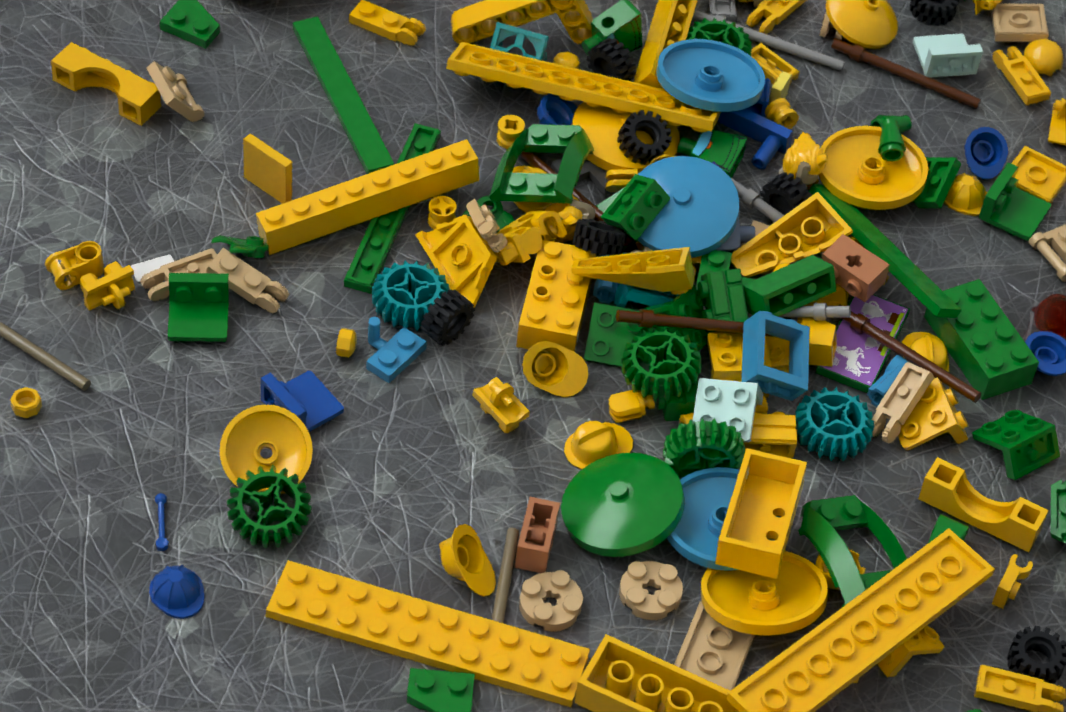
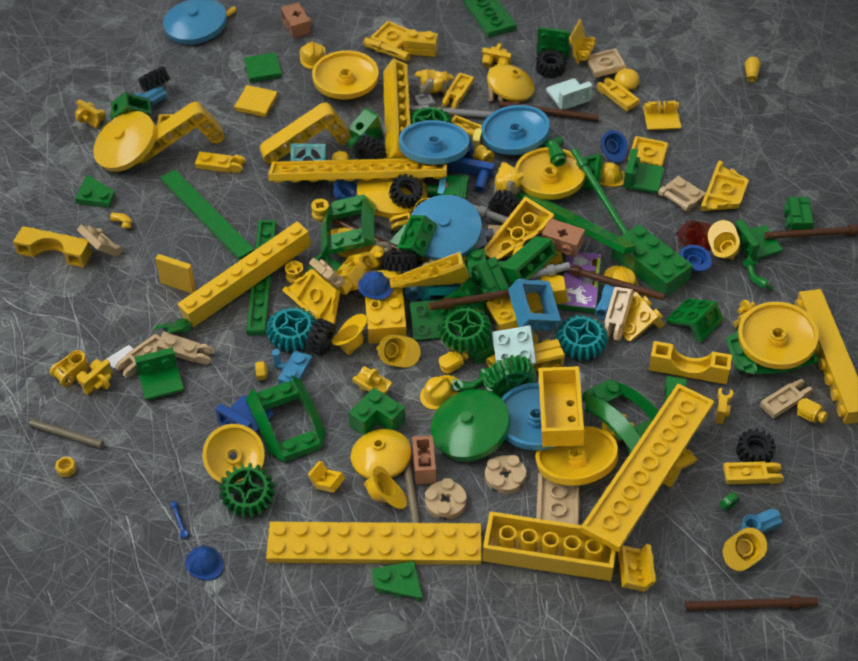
camera: 10 degrees left, 0 degrees up
none -> yellow arm [110,213,133,229]
none -> green wedge [246,375,326,462]
none -> yellow bracket [308,461,345,493]
none -> yellow piece [331,314,368,355]
none -> green brick [348,387,406,435]
none -> yellow dish [351,429,412,479]
none -> blue piece [358,270,393,300]
none -> green piece [452,368,487,391]
none -> dark azure dish [481,105,550,155]
none -> green bar [571,148,628,235]

